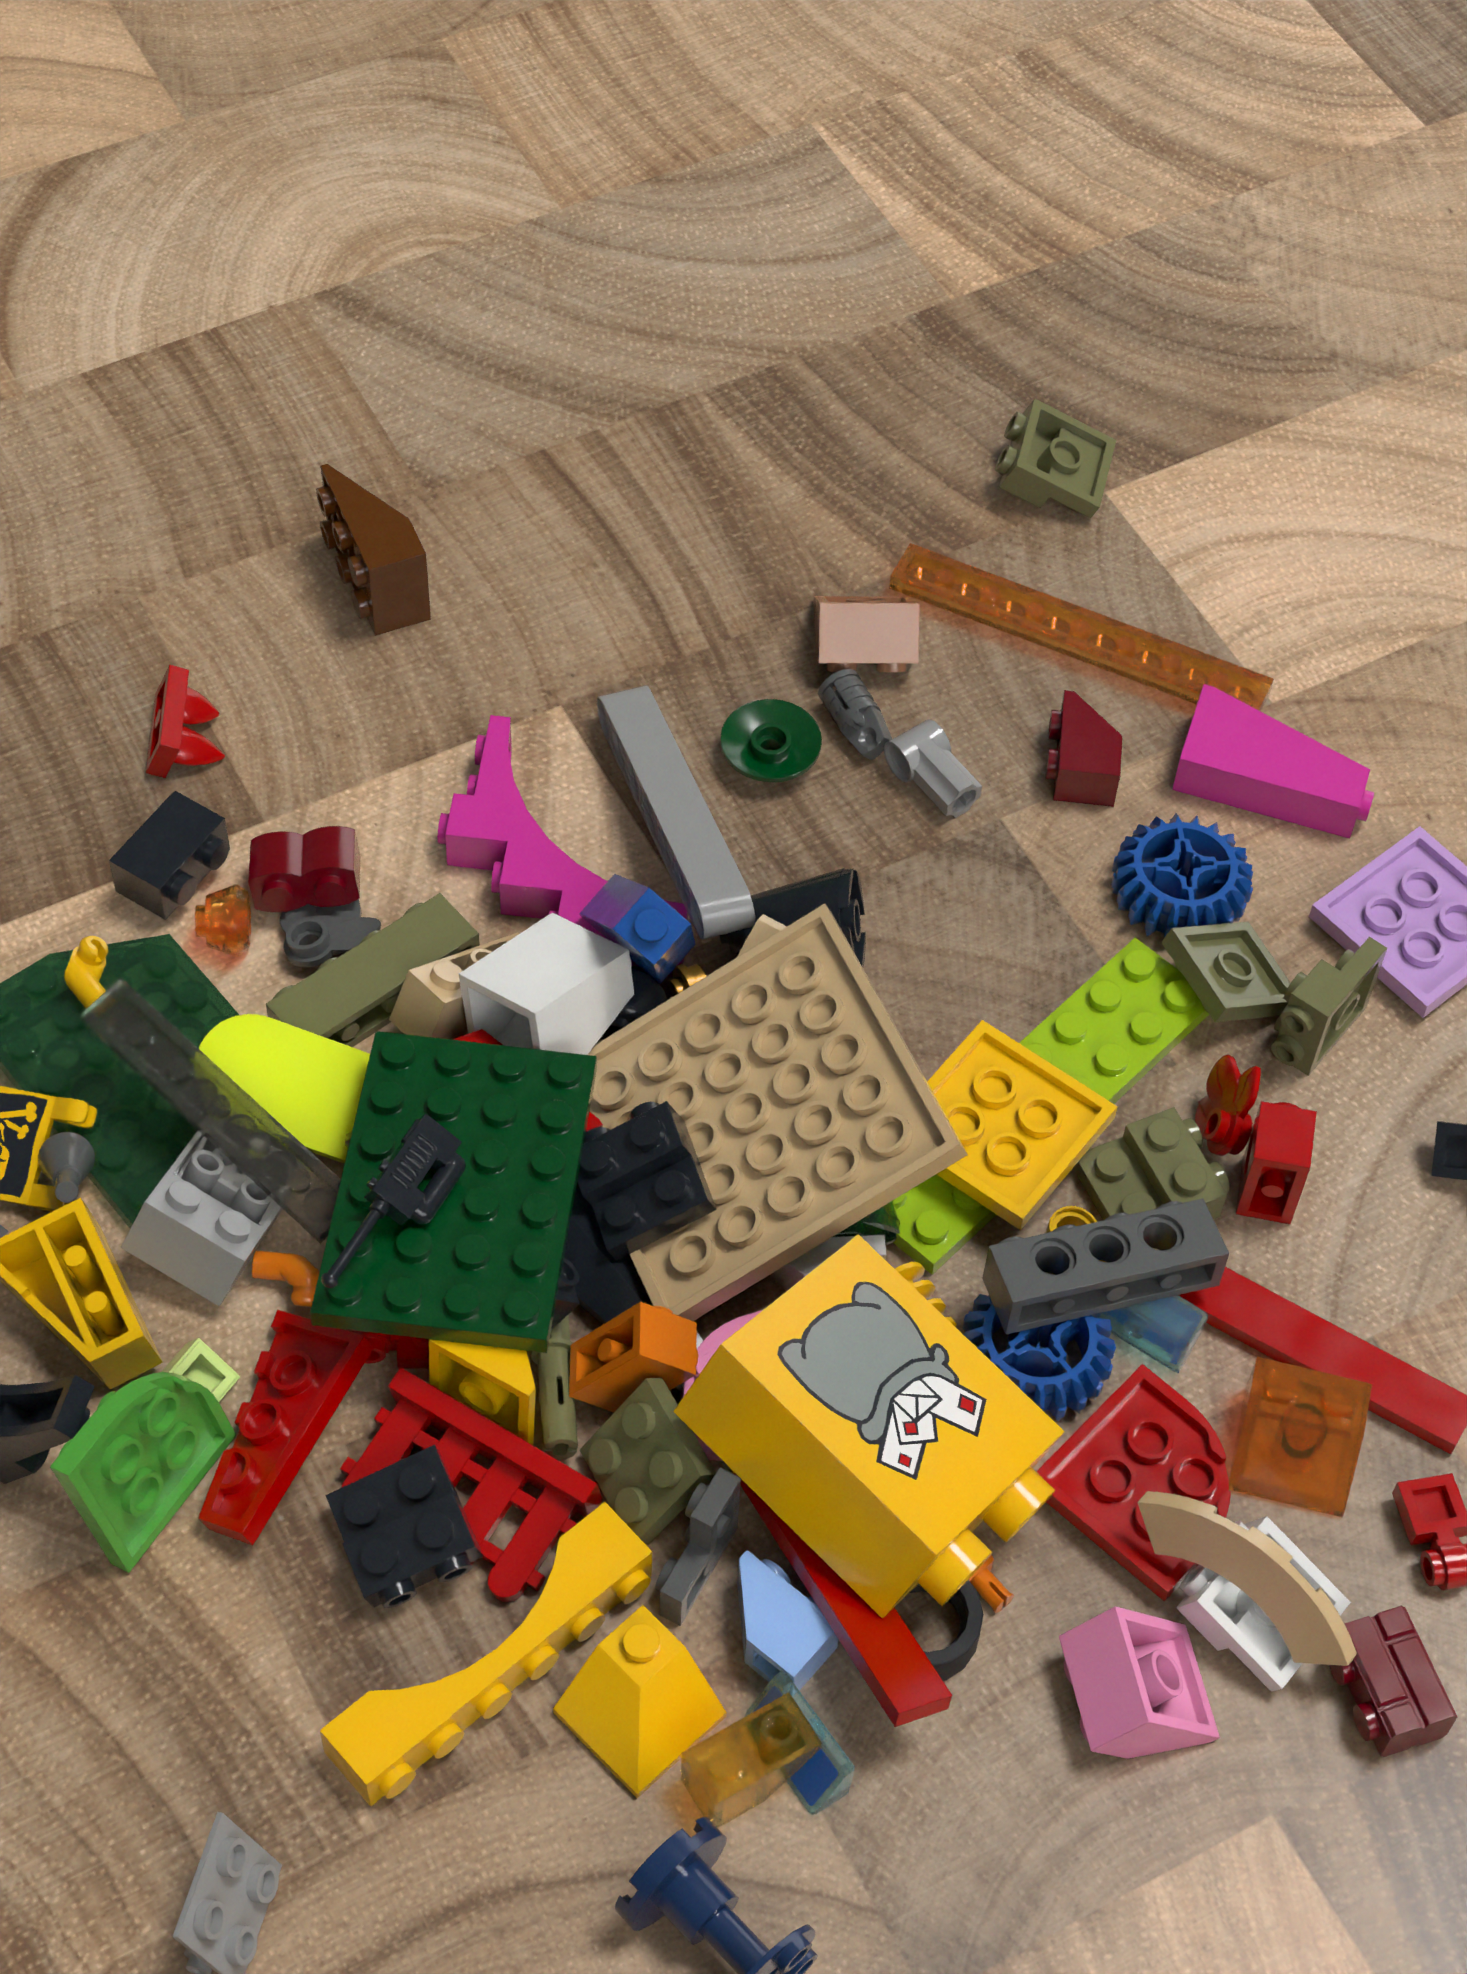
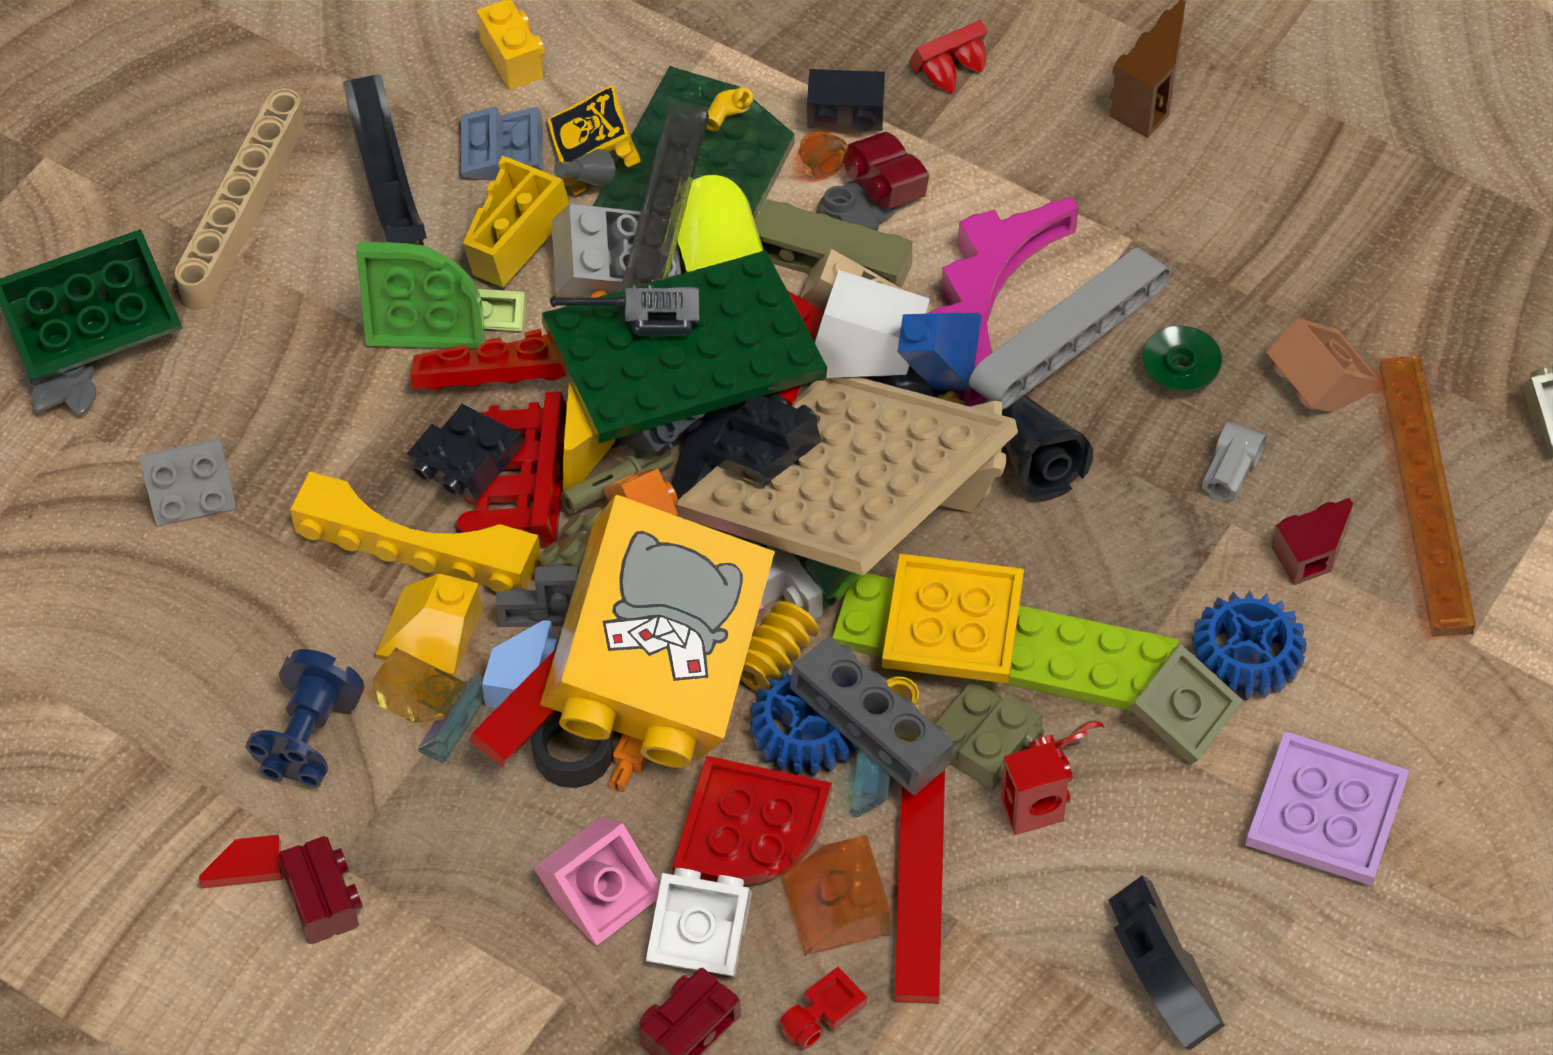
camera: 65 degrees right, 0 degrees up
dark grey hinge [818,669,892,760] -> none
tan tile [1137,1491,1357,1666] -> none
dark pink slope [1172,684,1375,839] -> none
olive plate [1271,936,1387,1076] -> none

